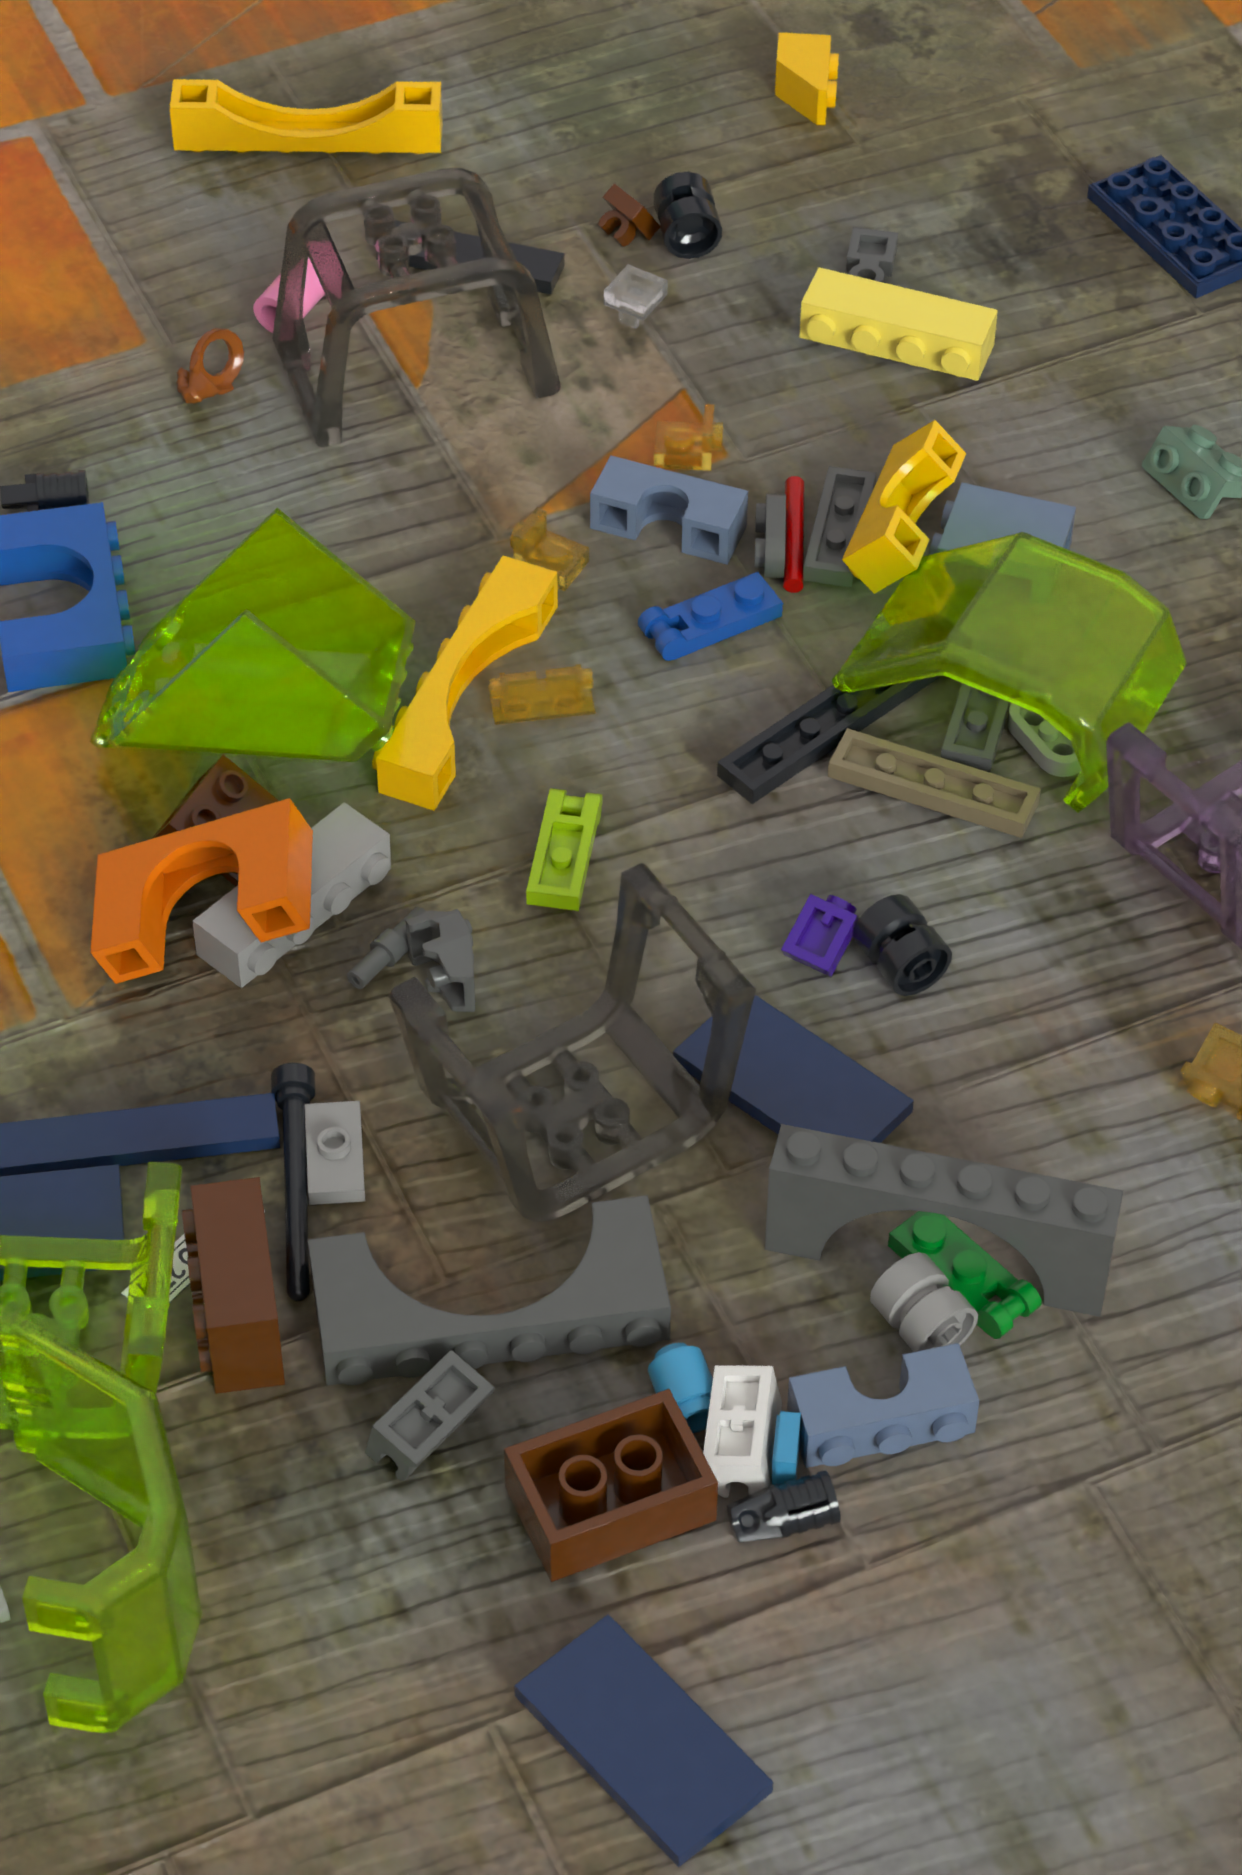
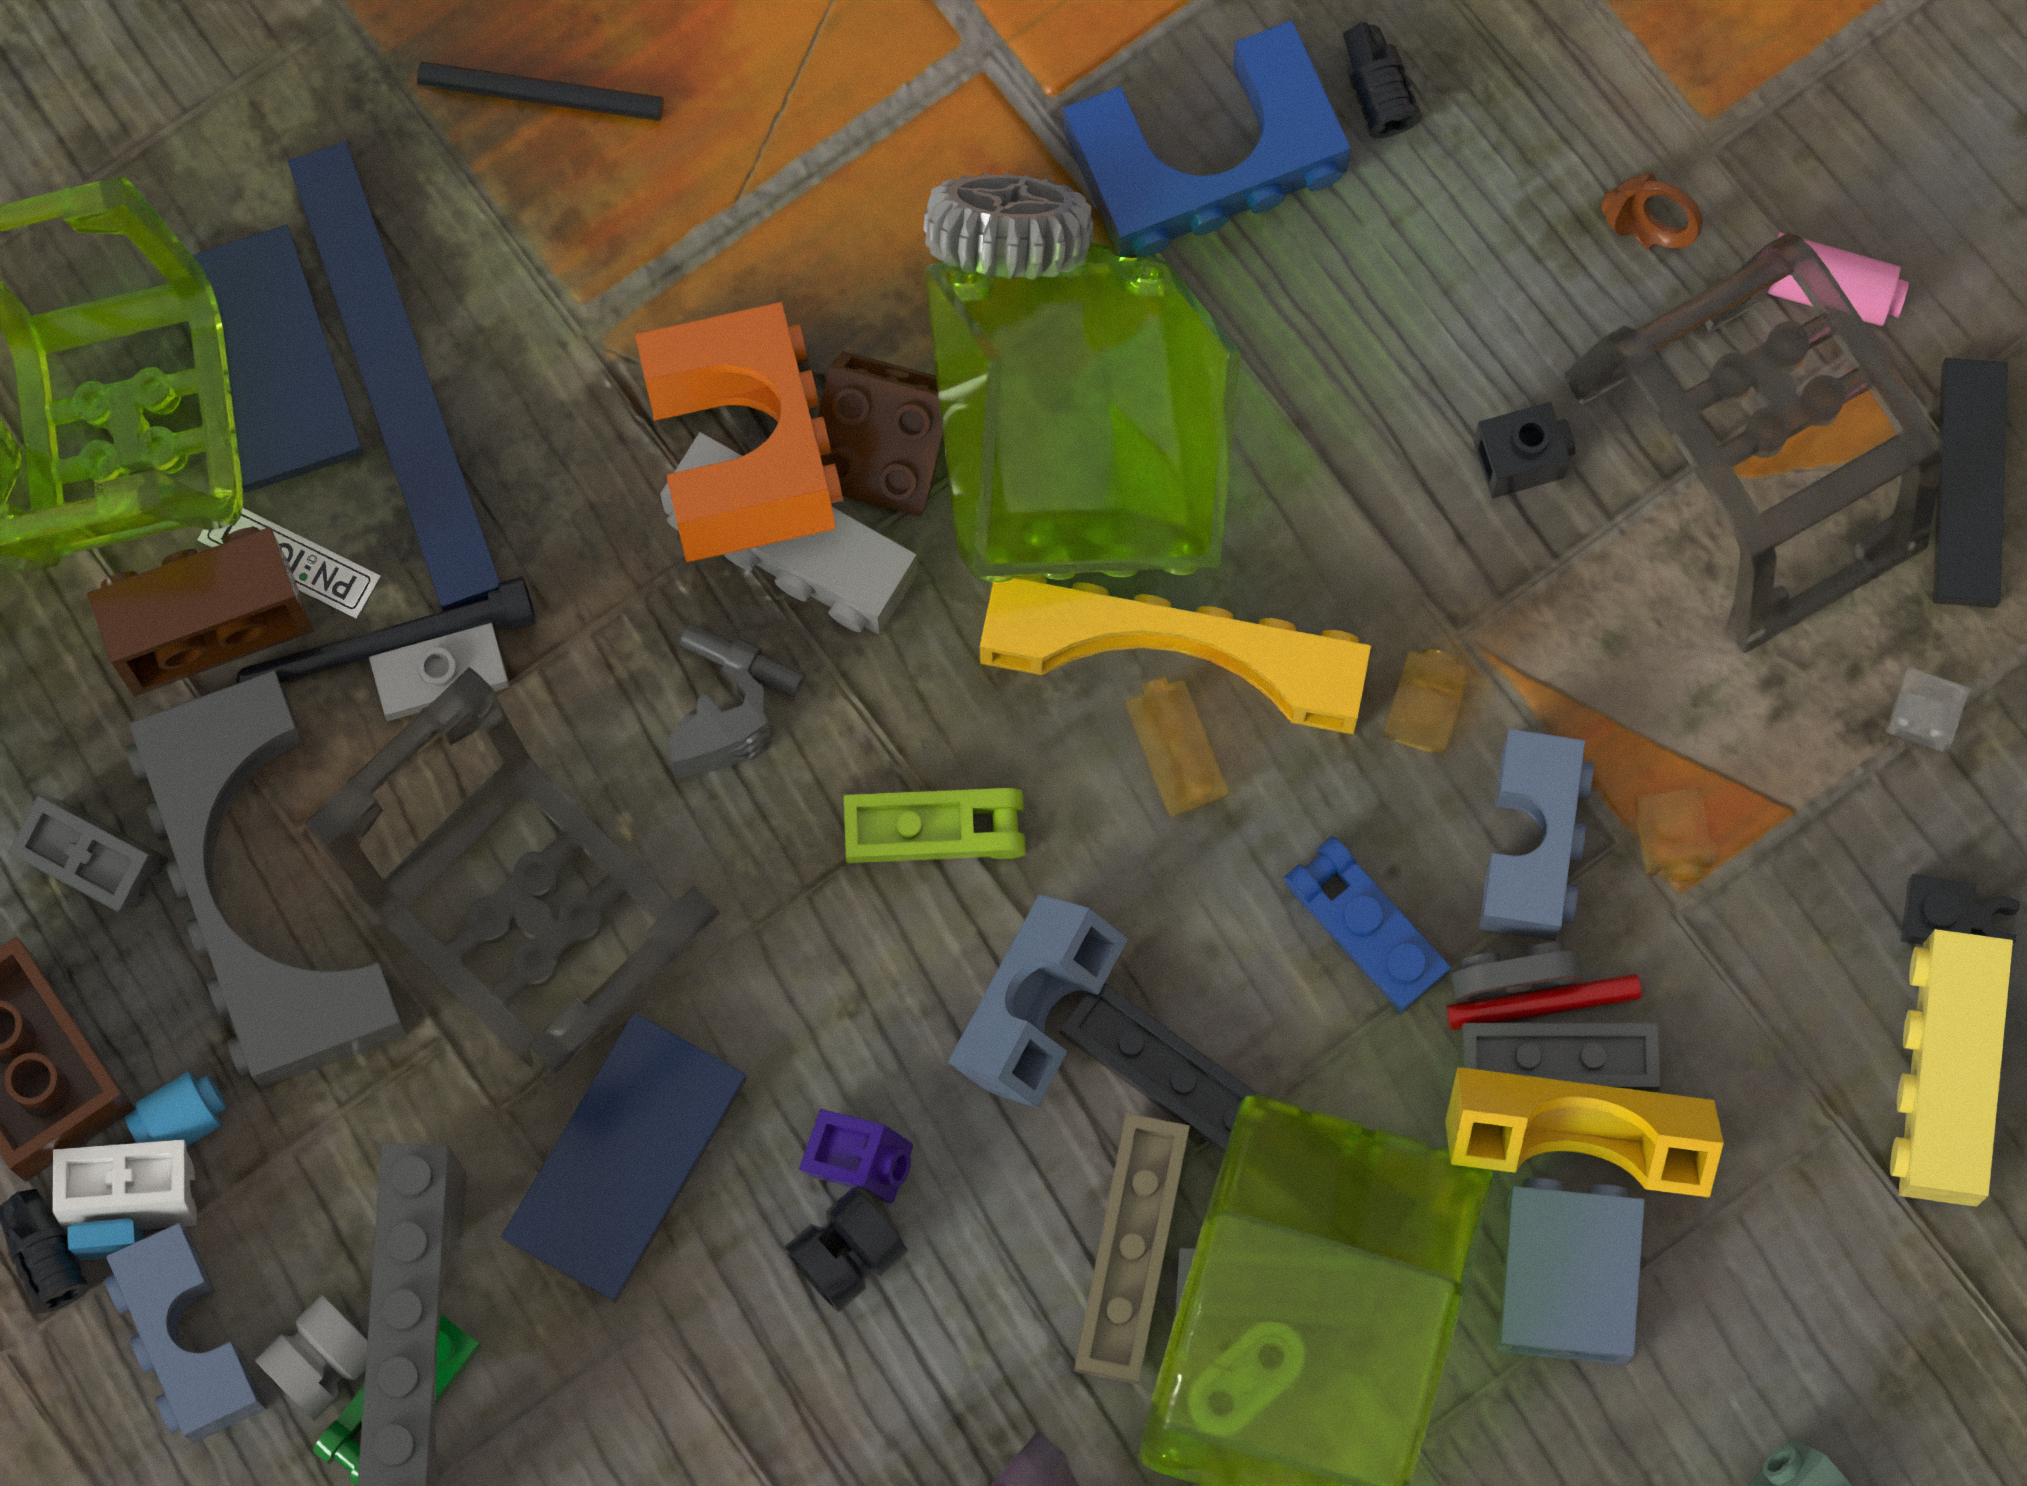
camera: 80 degrees right, 25 degrees up
none -> light grey gear [923,172,1093,280]
none -> sand blue arch [948,894,1128,1108]
none -> black brick [1473,402,1576,499]
none -> black plate [1901,874,2020,945]

